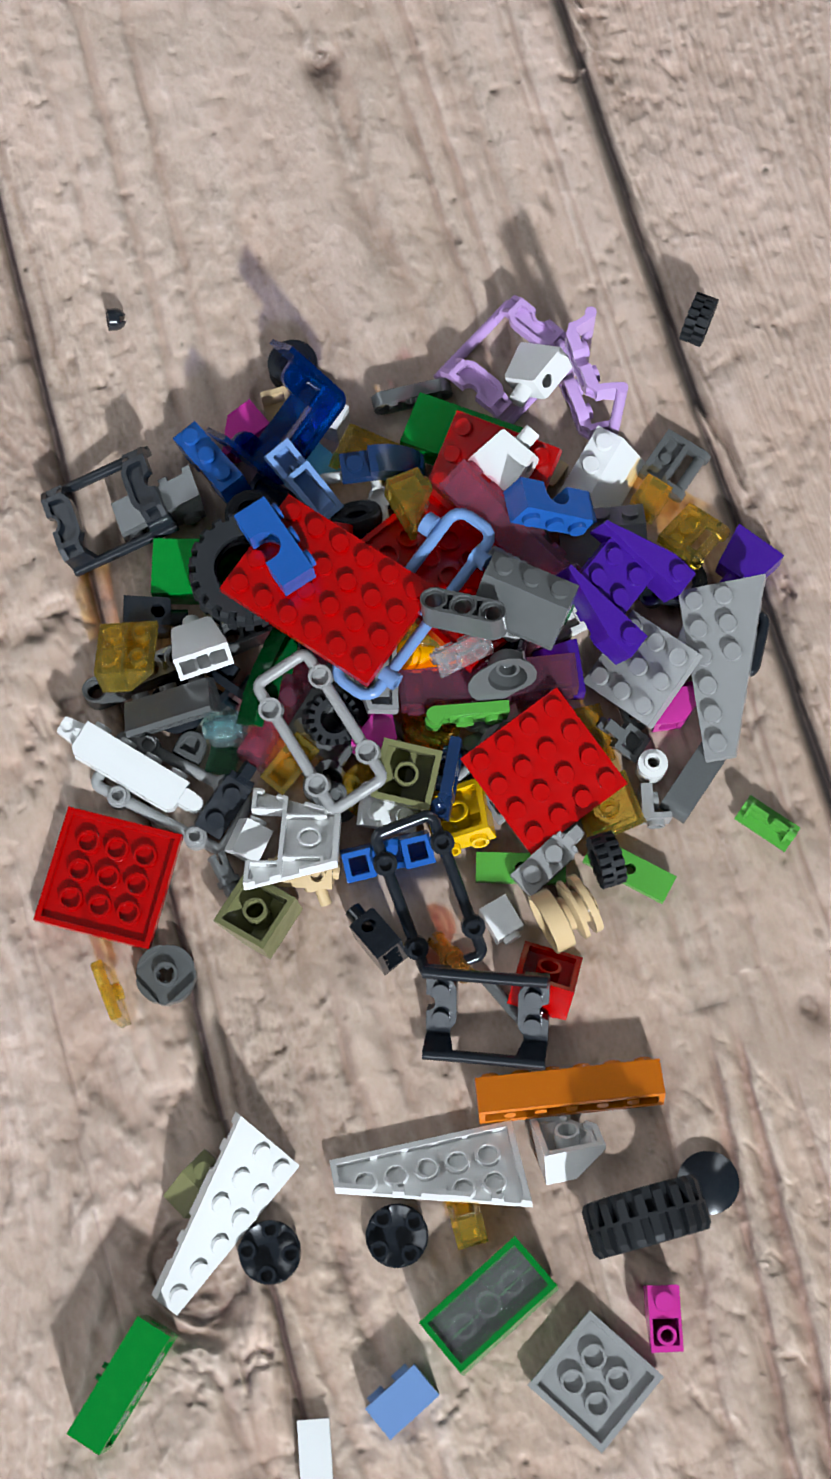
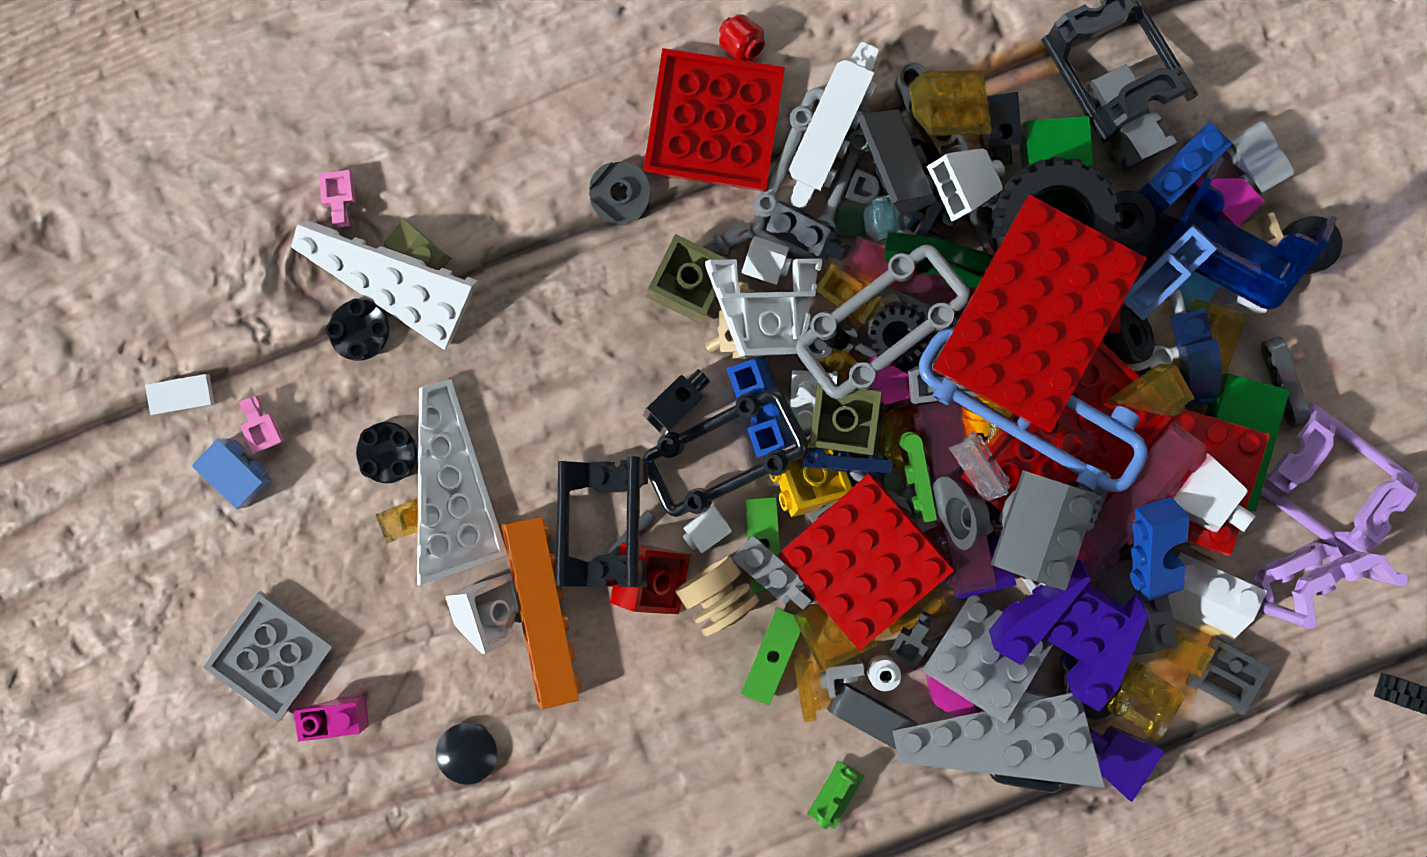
camera: 80 degrees right, 15 degrees up
green brick [66,1315,179,1455] -> none
clear yellow plate [90,959,132,1028] -> none
black hinge [106,308,126,331] -> none
blue arch [234,496,317,596] -> none
clear brick [418,1236,559,1376] -> none
dark grey beam [420,587,507,640] -> none
clear orange pin [427,931,475,984] -> none
white torso [505,342,572,407] -> none
black tyre [582,1174,711,1260] -> none
black tyre [586,831,627,889] -> none
none -> bright pink plate [239,396,284,454]
none -> bright pink plate [319,170,356,229]
none -> red head [719,14,765,61]
none -> clear yellow plate [792,653,821,722]
none -> light grey brick [1223,120,1294,194]

